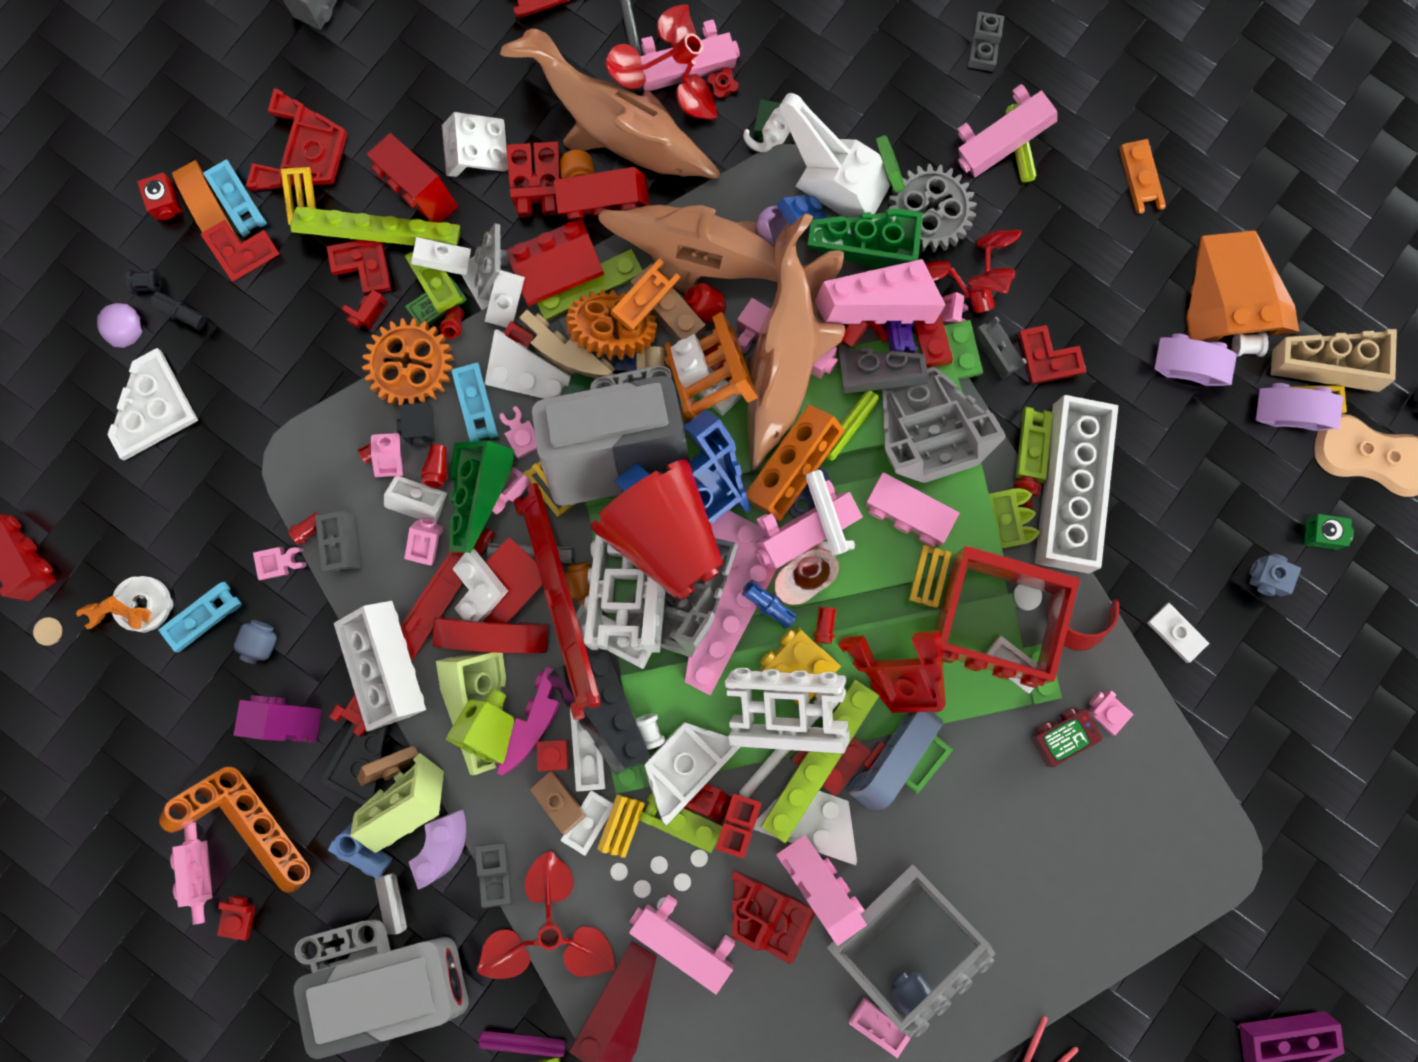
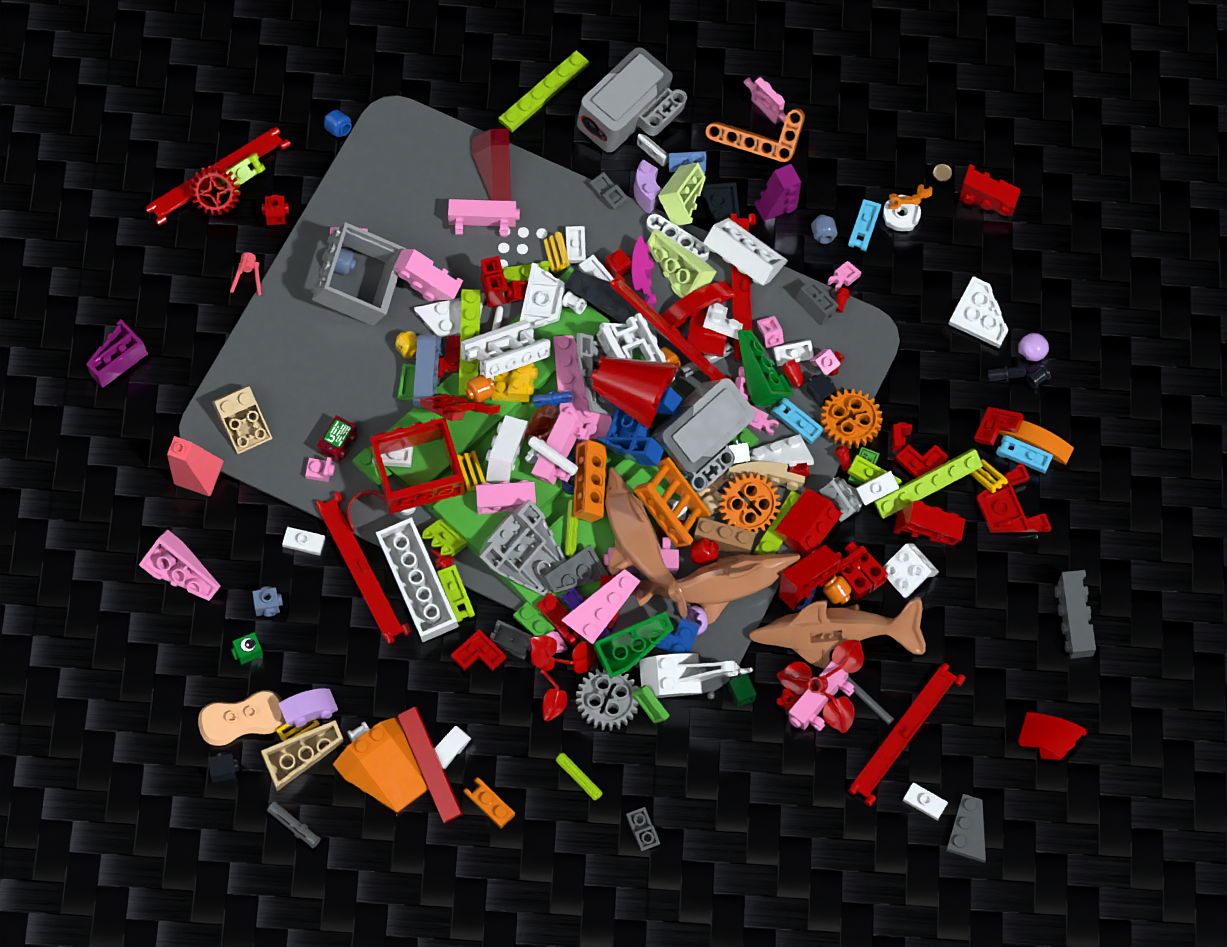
camera: 145 degrees right, 15 degrees down
red brick [137,173,183,220] -> none
red bracket [217,896,256,941] -> none
medium nougat plate [357,746,418,787] -> none
lime torso [445,689,514,764] -> none
red plant [477,851,615,979] -> none
magenta axle [479,1031,566,1057] -> none
white plate [485,270,525,328] -> none
medium nougat plate [530,771,587,835] -> none
orange hinge [610,258,681,332] -> none
white plate [670,334,710,388] -> none
red slope [732,871,815,964] -> none
red pin [812,607,837,644] -> none
bright pink brick [957,84,1057,178] -> none
lavender brick [1155,334,1237,386] -> none
none -> bright pink wedge [139,530,220,600]
none -> coral slope [167,436,224,497]
none -> tan slope [212,386,273,454]
none -> dark grey pin [267,802,321,848]
none -> red piece [315,492,412,644]
none -> yellow head [395,331,418,359]
none -> tile [398,707,463,823]
none -> white slope [435,726,471,769]
none -> orange head [465,375,495,403]
none -> white wedge [486,415,528,484]
none -> white beam [647,214,710,261]

